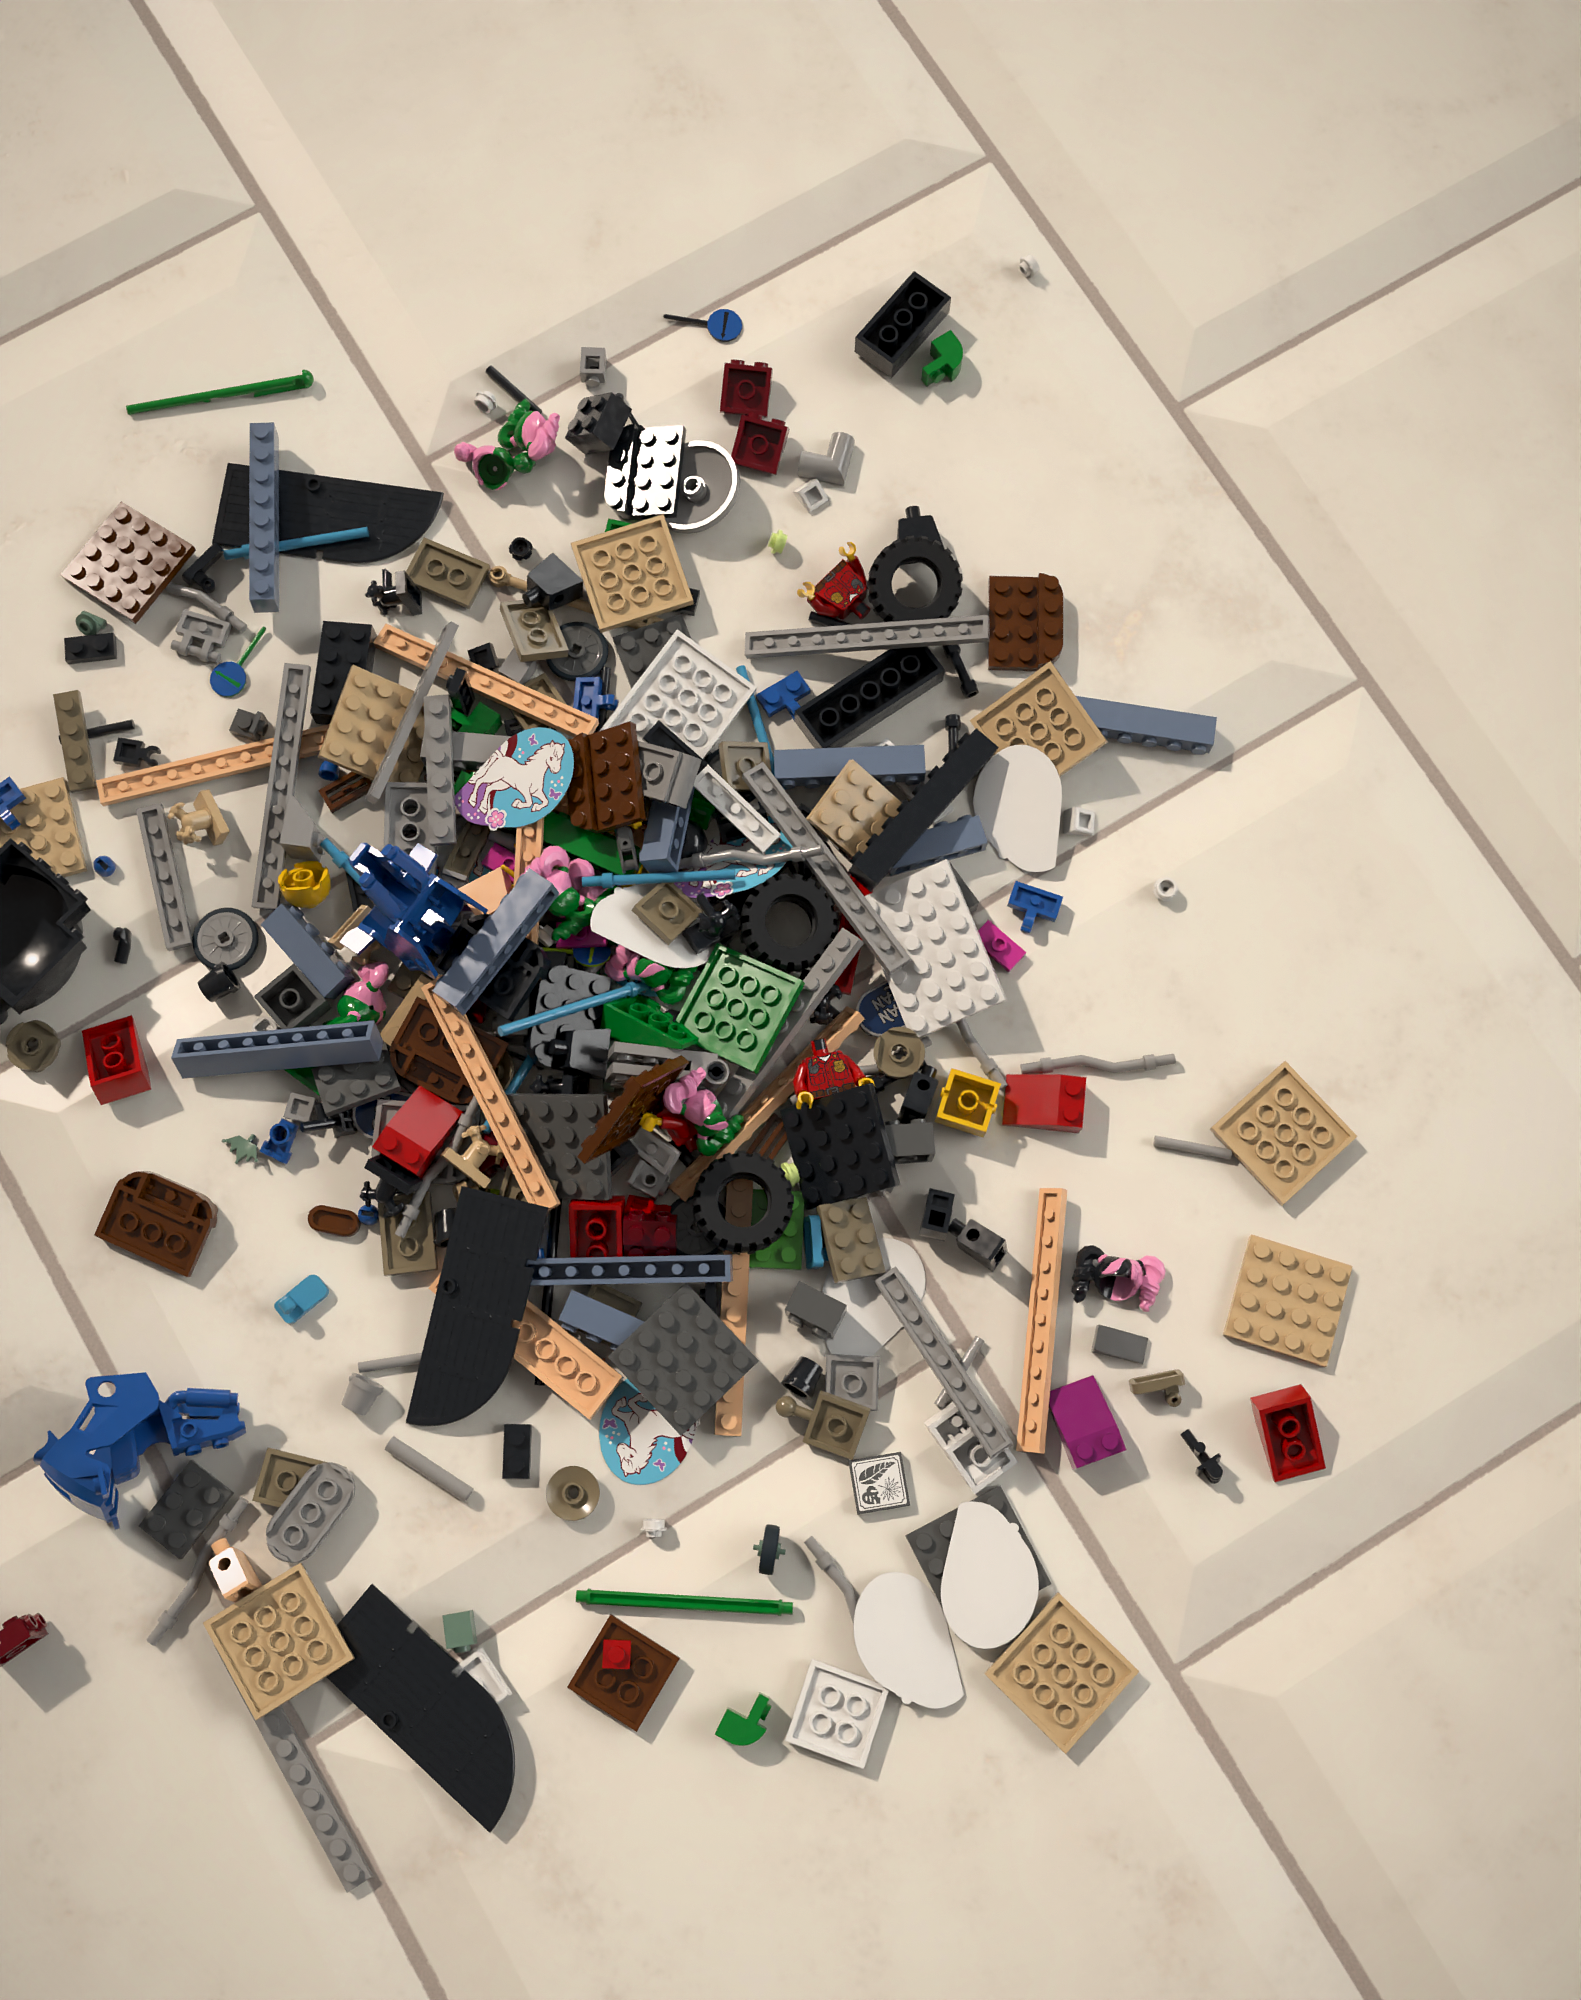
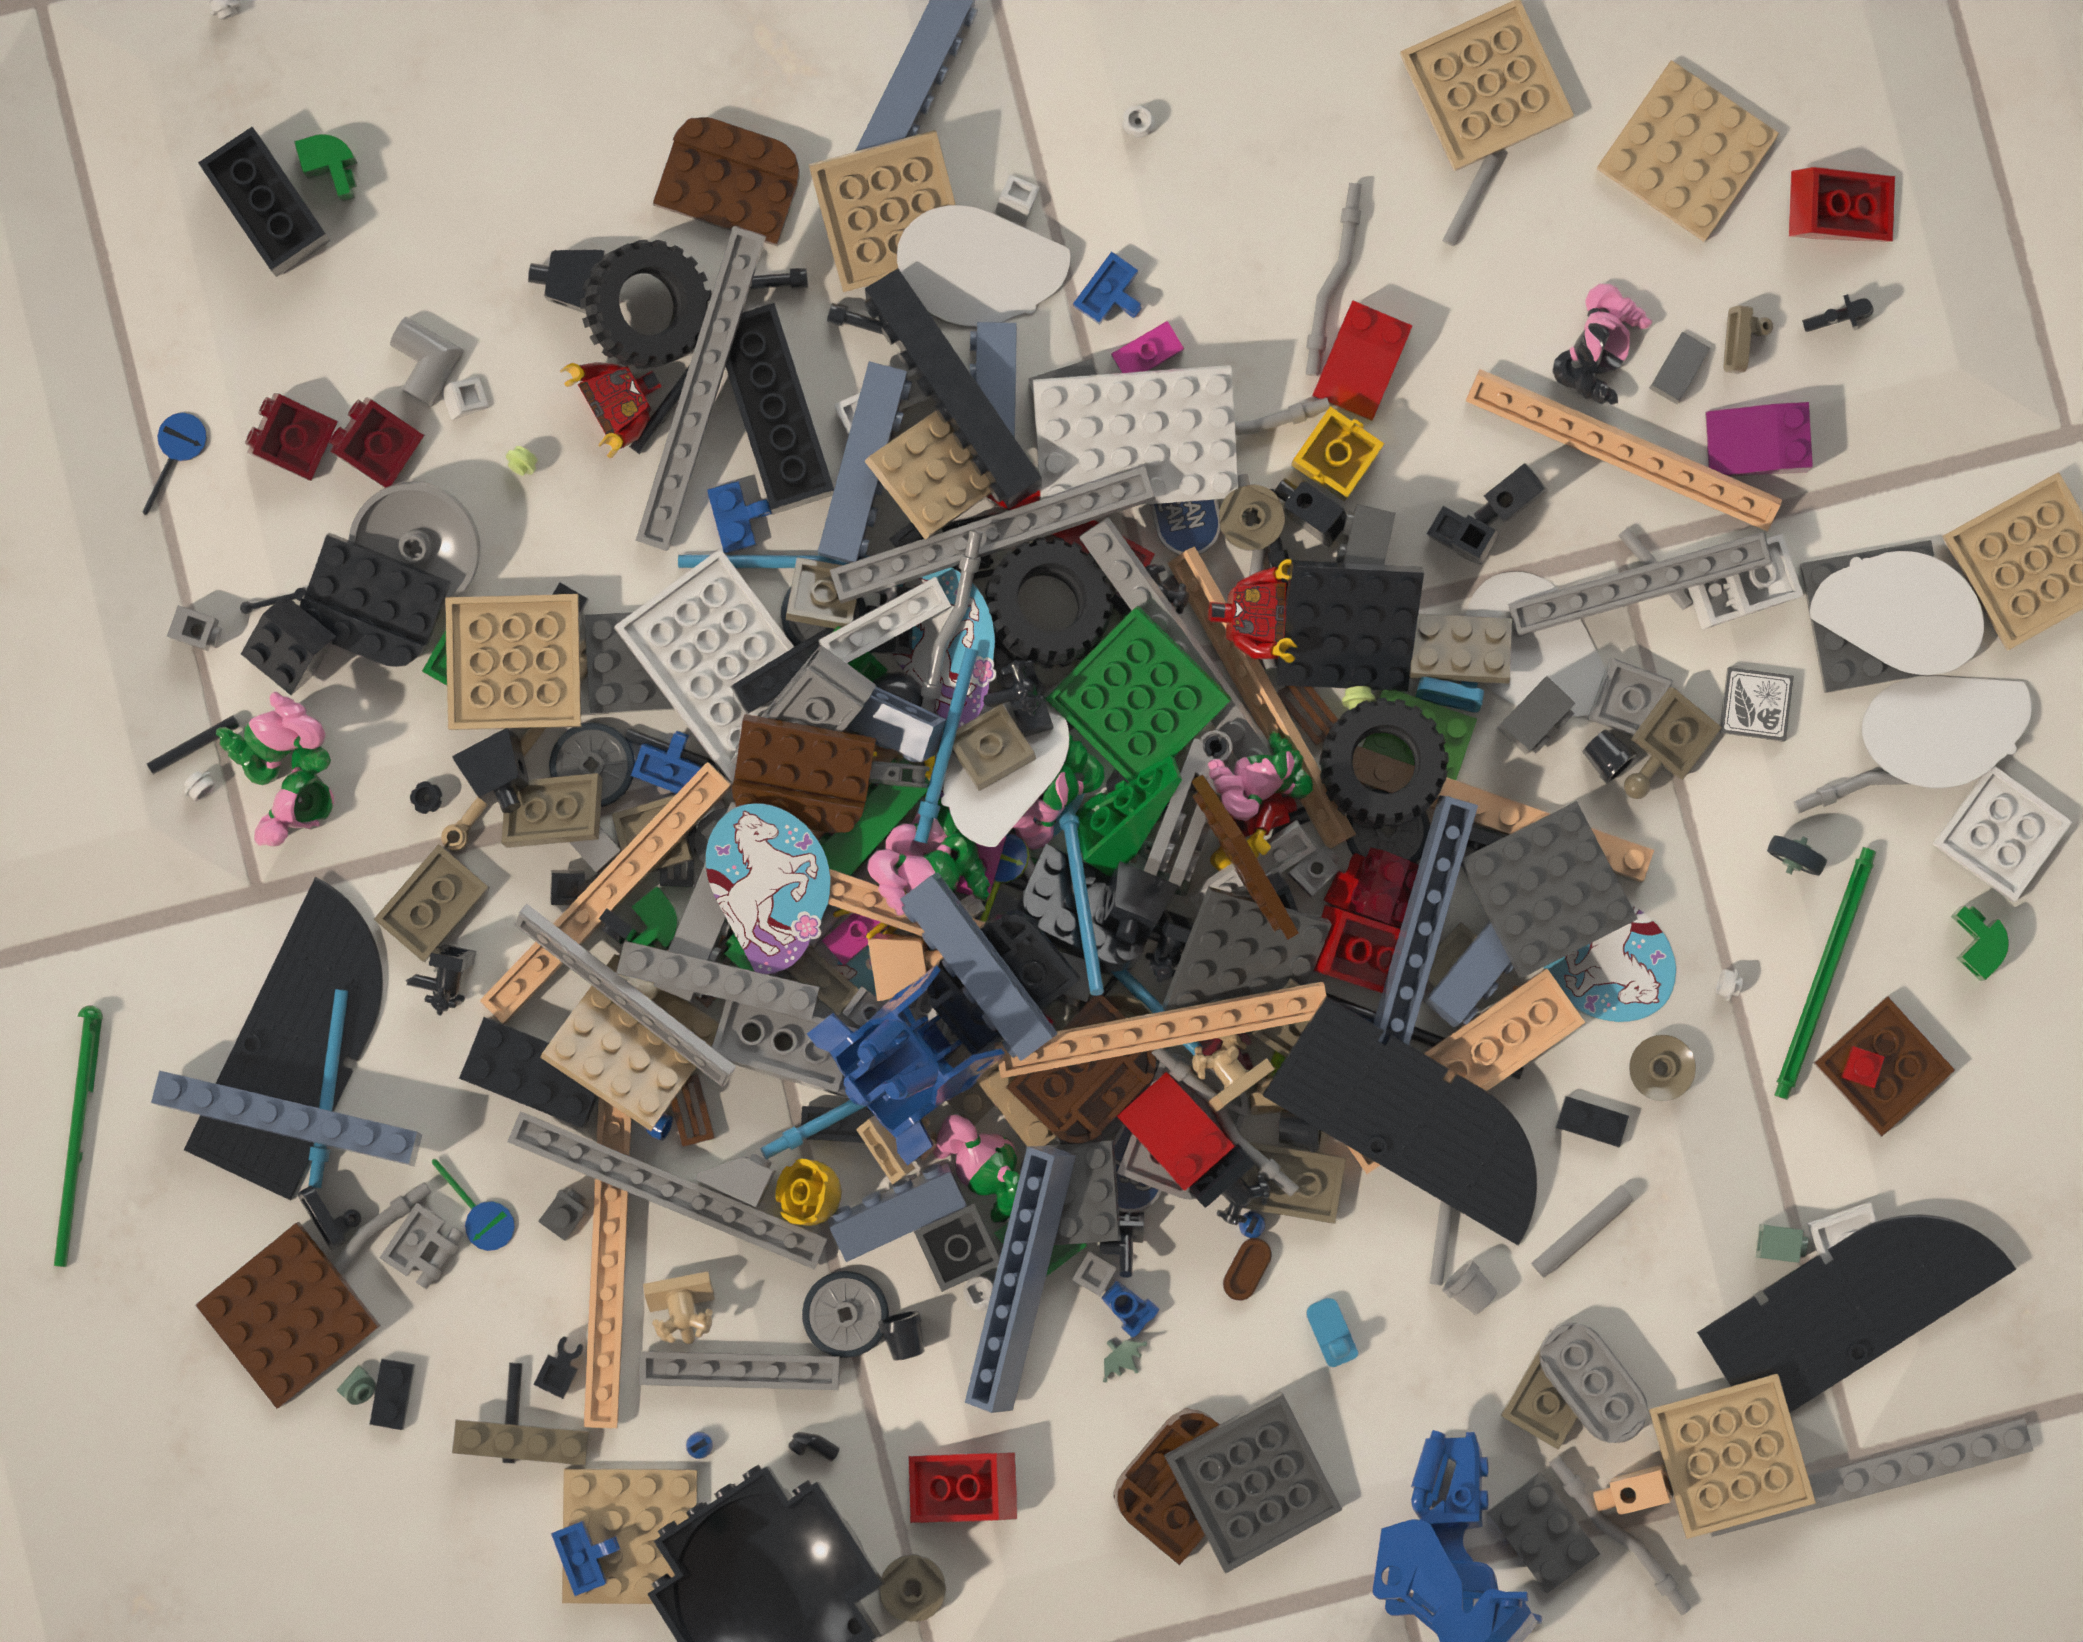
camera: 70 degrees left, 10 degrees up
none -> dark grey plate [1164,1392,1342,1574]

